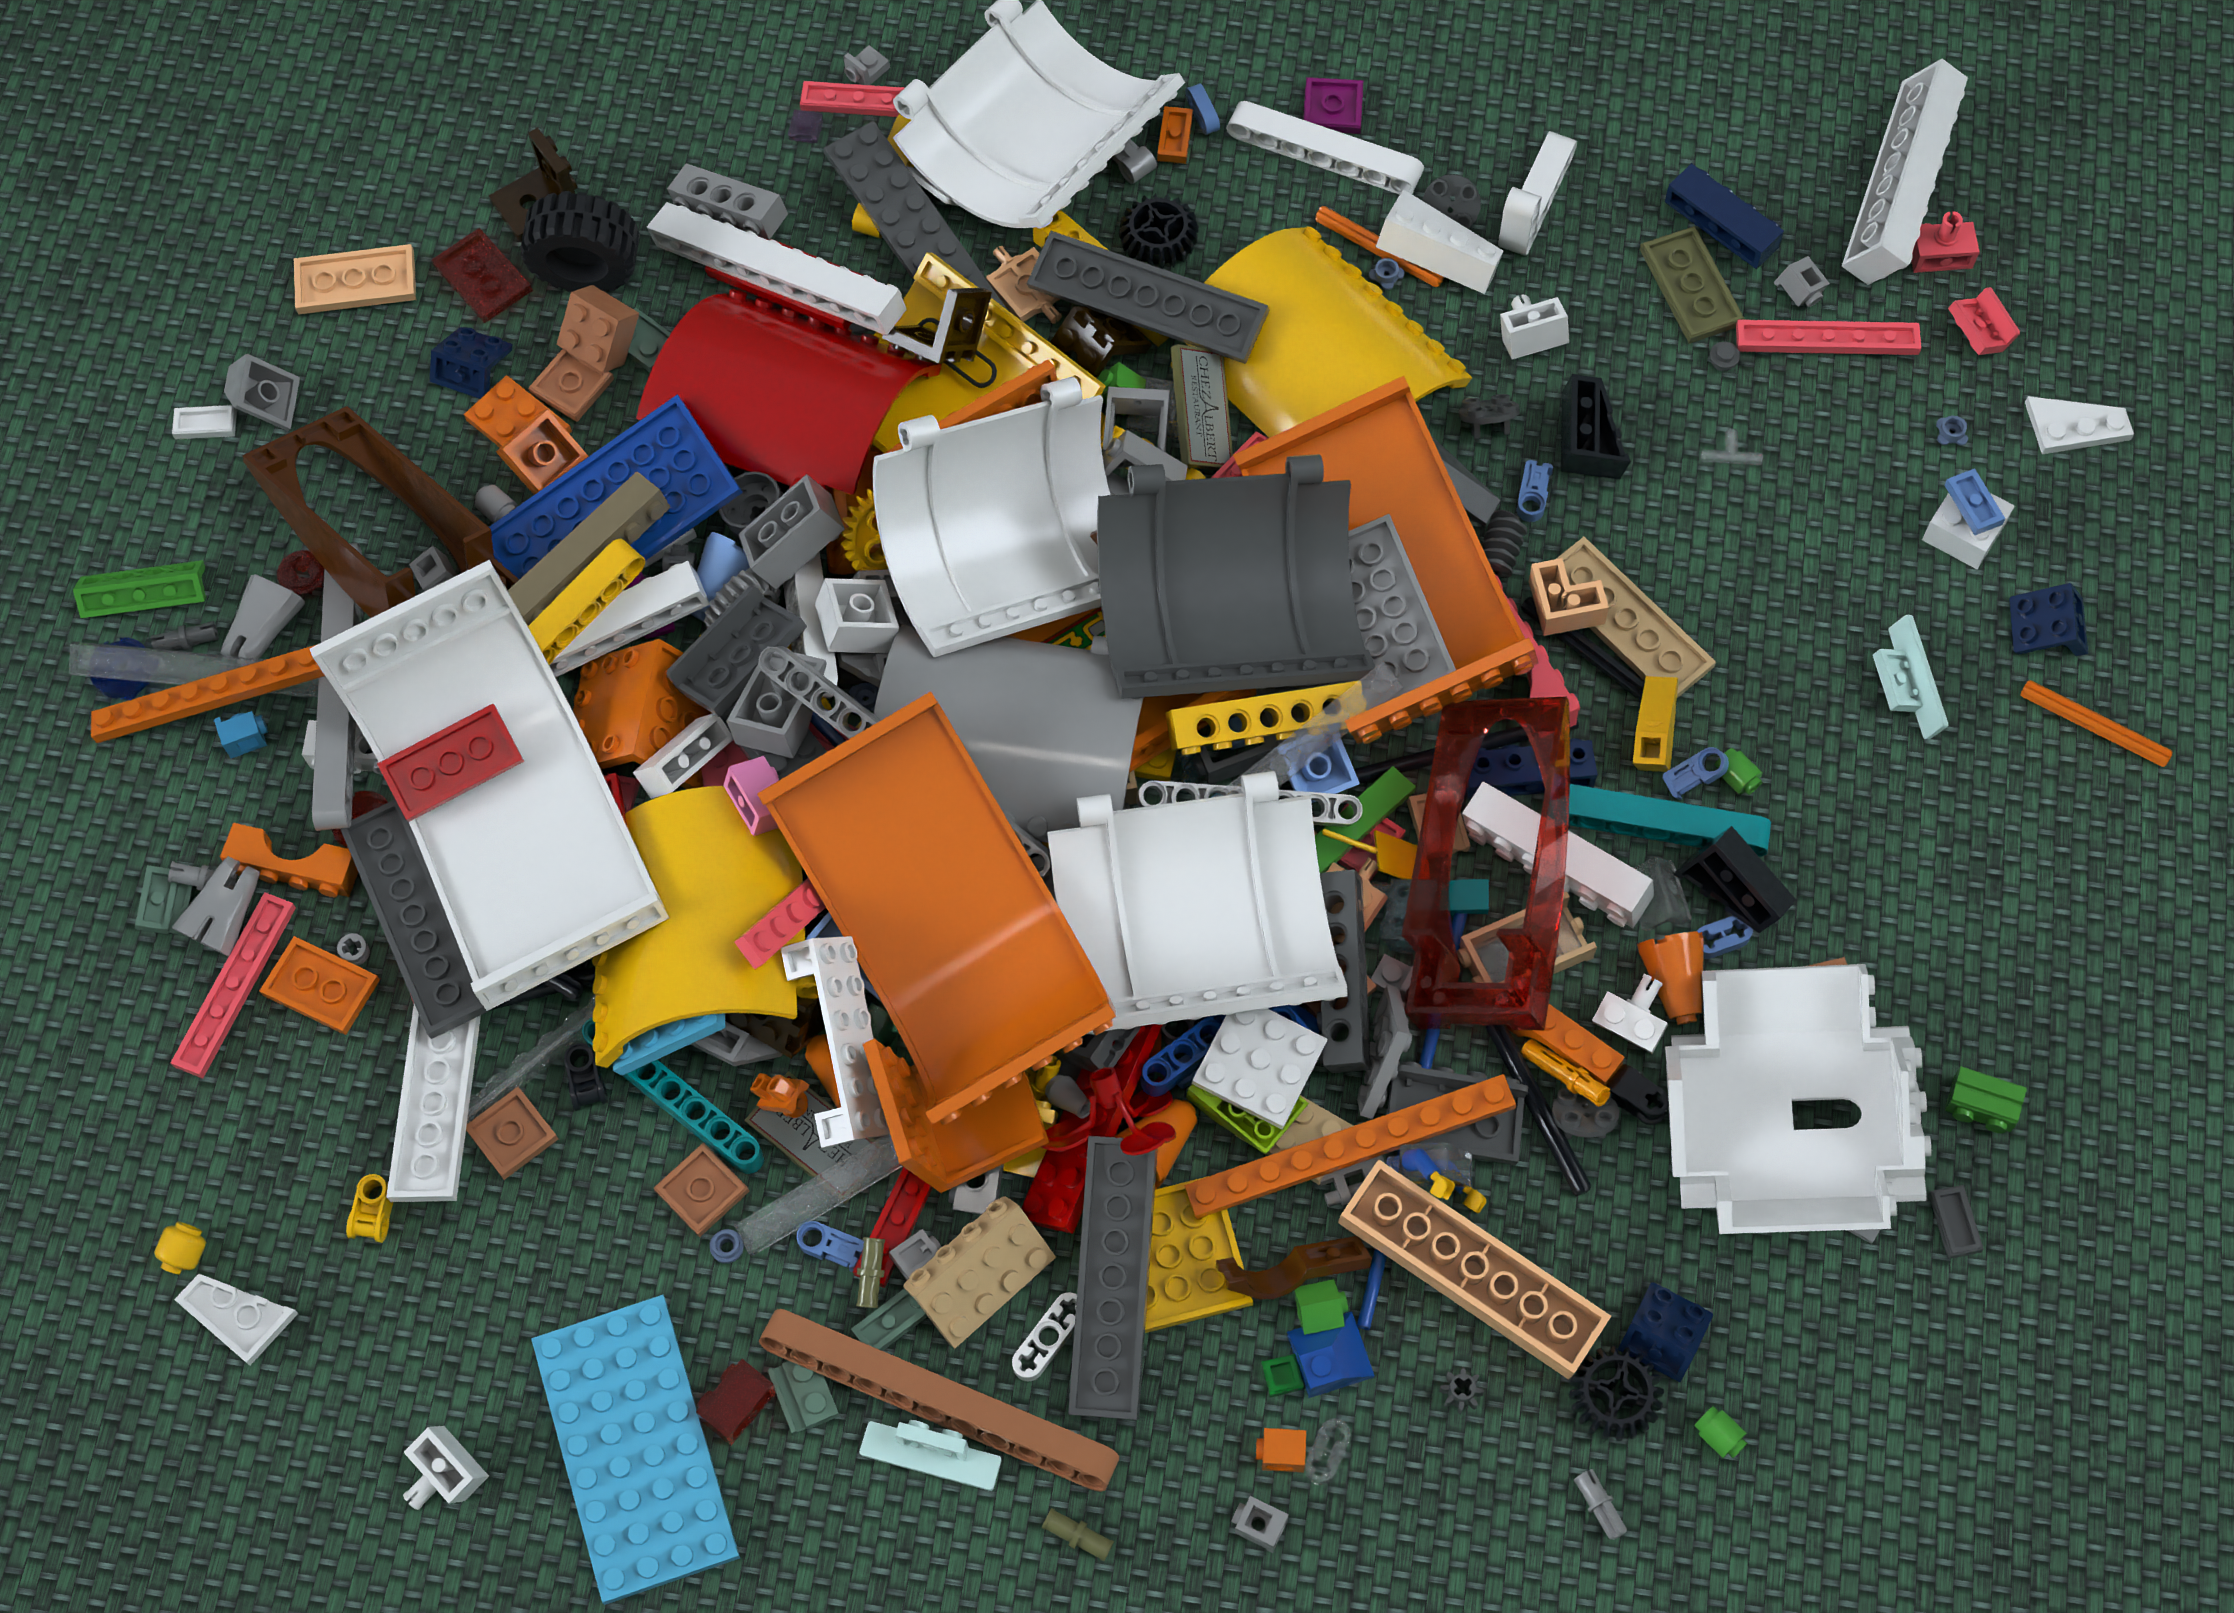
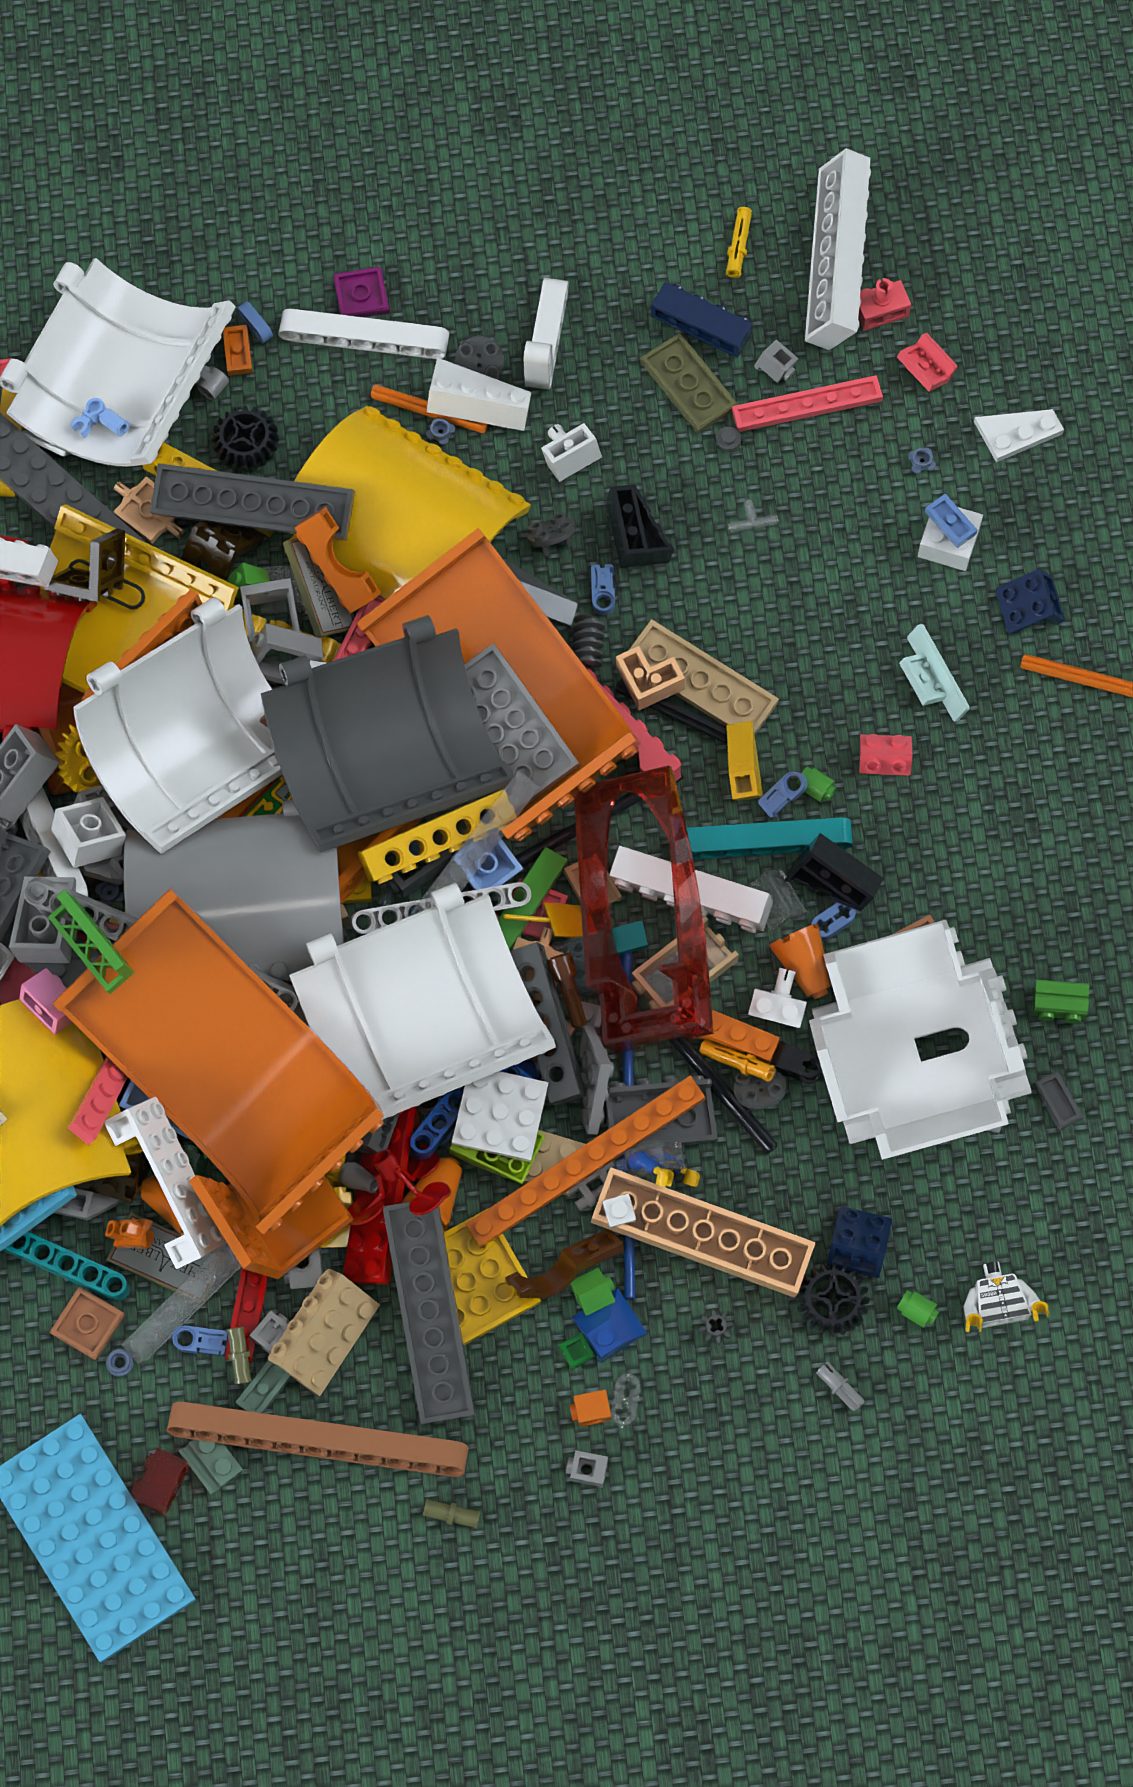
camera: 15 degrees left, 5 degrees up
light aqua bracket [859,1420,1002,1491] -> none
white beam [1012,1292,1077,1382] -> none
dark blue brick [1462,738,1598,801] -> none
none -> bright green fence [48,889,135,994]
none -> light blue bar [70,398,130,438]
none -> orange arch [295,506,381,614]
none -> reddish brown piece [546,952,587,1028]
none -> white plate [602,1194,636,1228]
none -> yellow pin [726,207,752,278]
none -> coral bracket [859,734,913,776]
none -> torso [963,1261,1049,1332]

